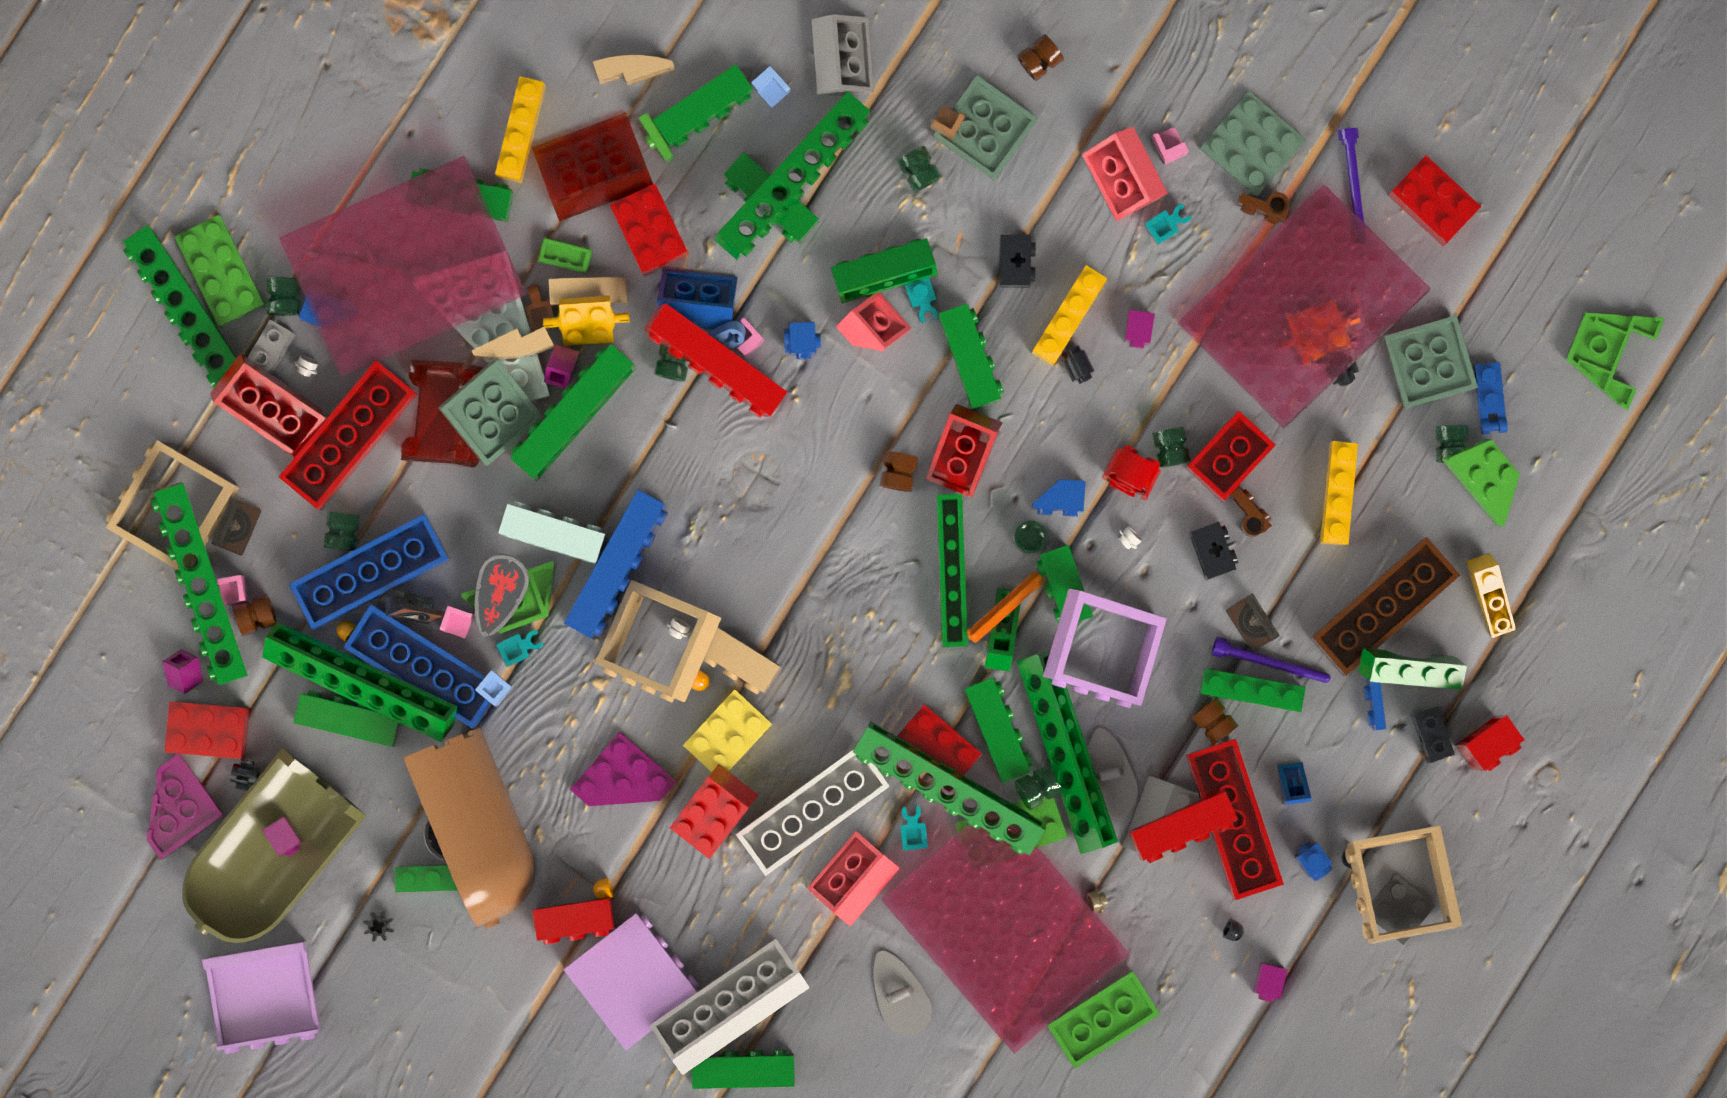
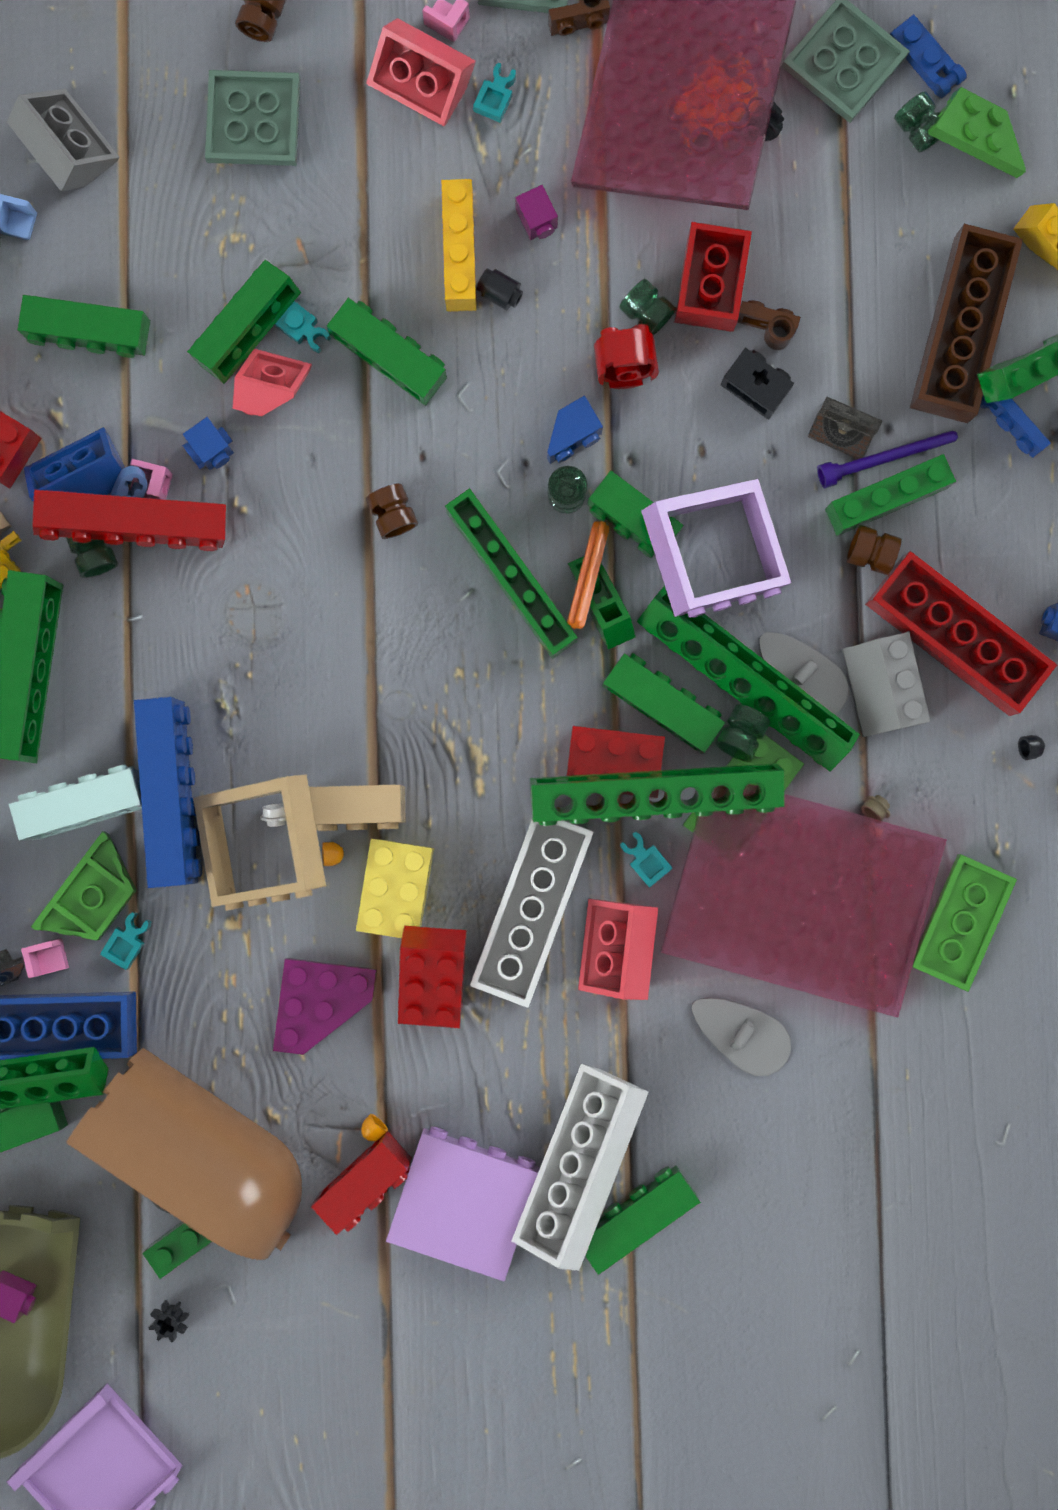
camera: 30 degrees left, 0 degrees up
shield [475,554,529,637] -> none
light blue panel [475,670,513,706] -> none
green brick [714,92,871,260] -> none
clear green wheel [897,146,942,193] -> none
red slope [926,404,1003,498] -> none
medium nougat panel [931,105,966,140] -> none
black brick [999,235,1036,288] -> none
white plate [1119,526,1142,549] -> none
red brick [1128,791,1238,863] -> none
blue slope [1277,762,1312,805] -> none
yellow brick [1320,441,1358,546] -> none

